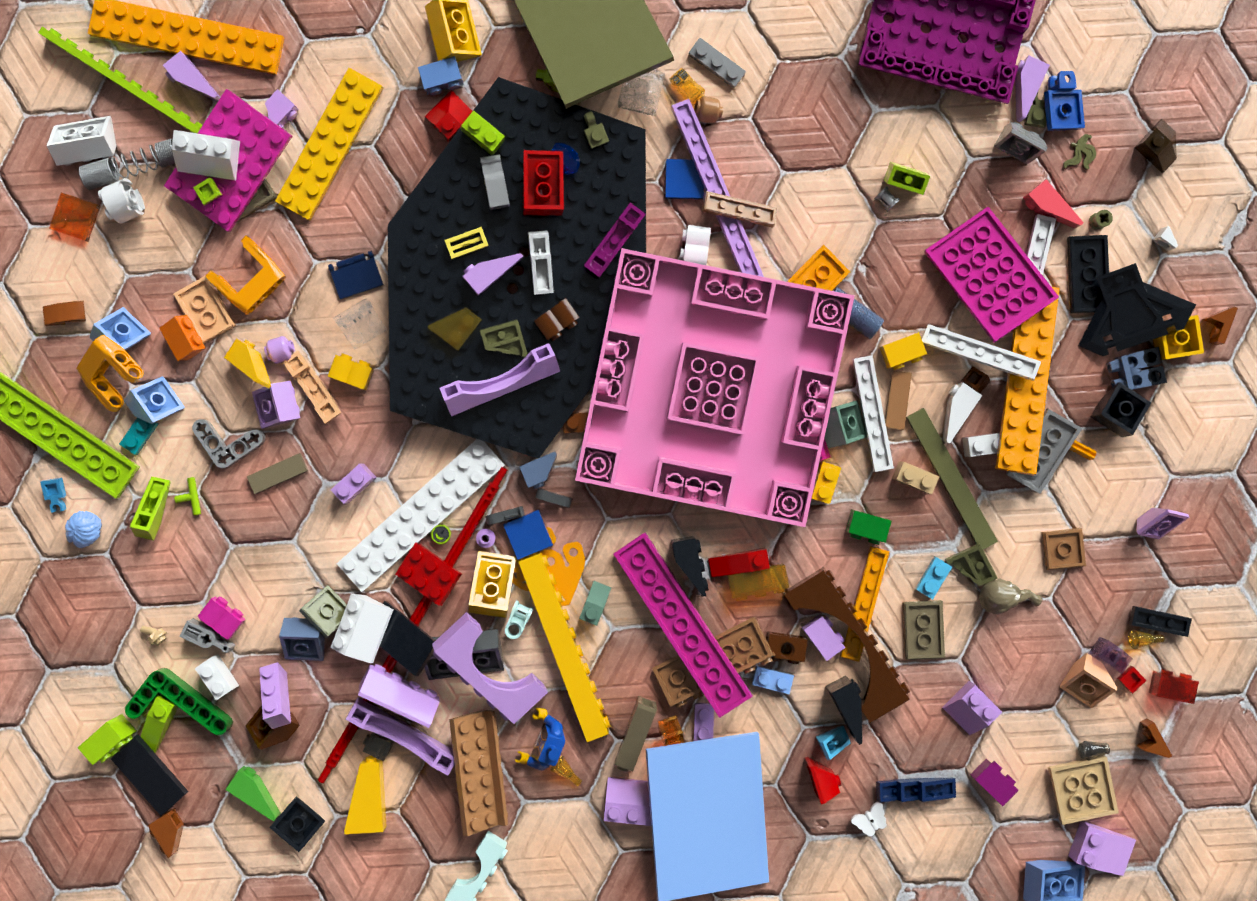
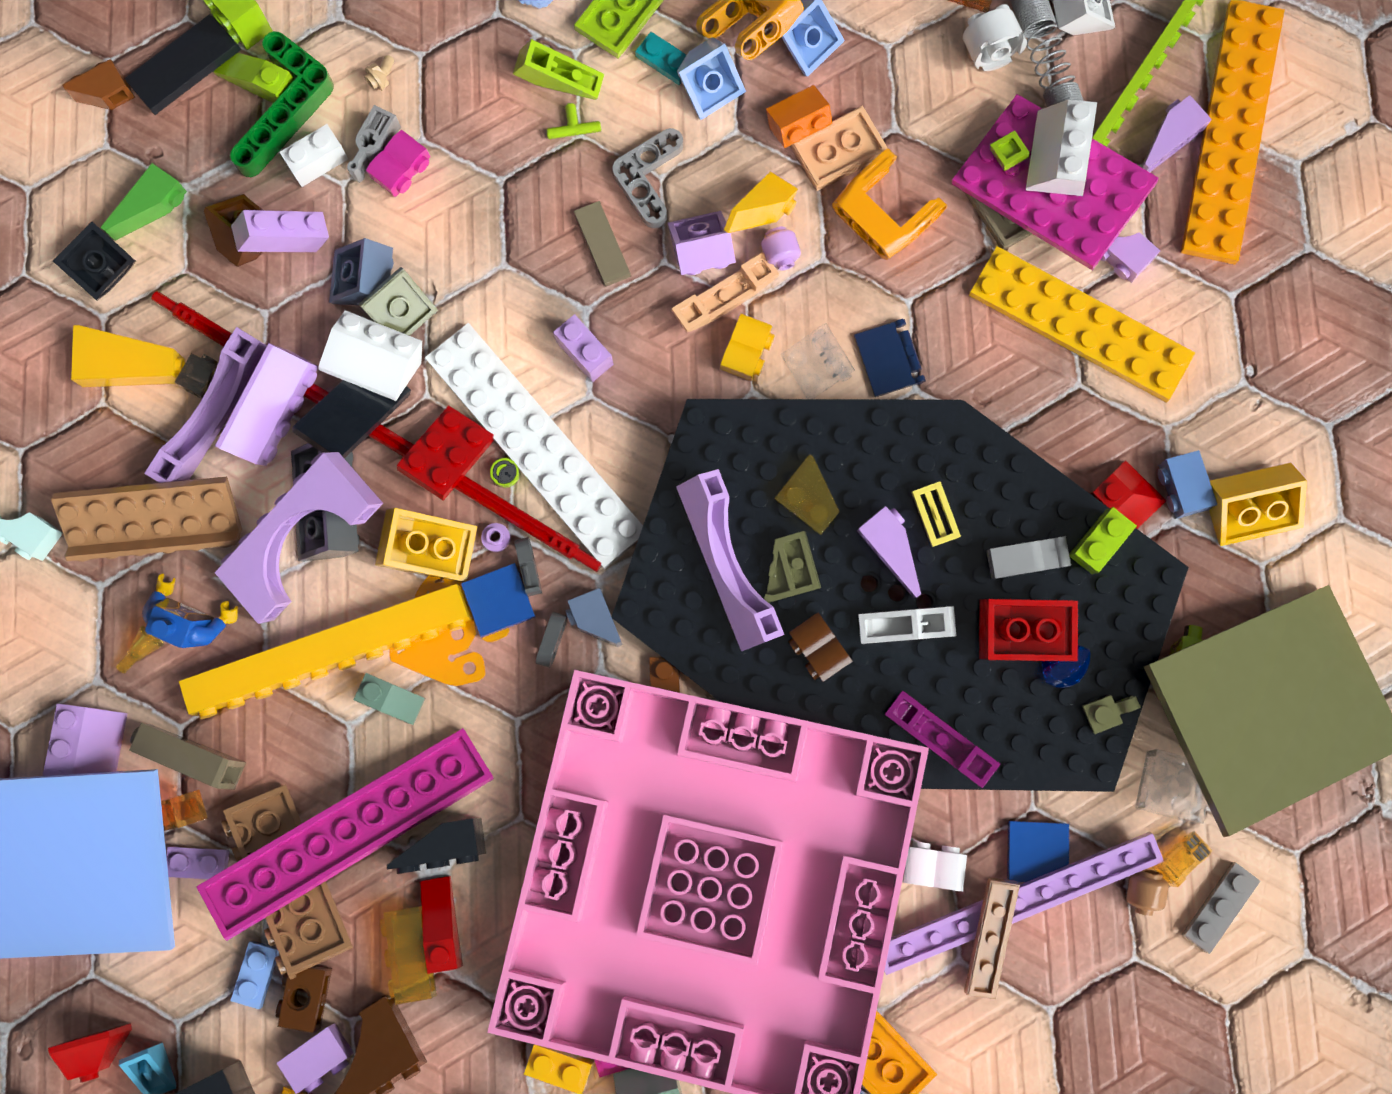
camera: 90 degrees right, 10 degrees down
light aqua piece [505,600,534,639] -> none

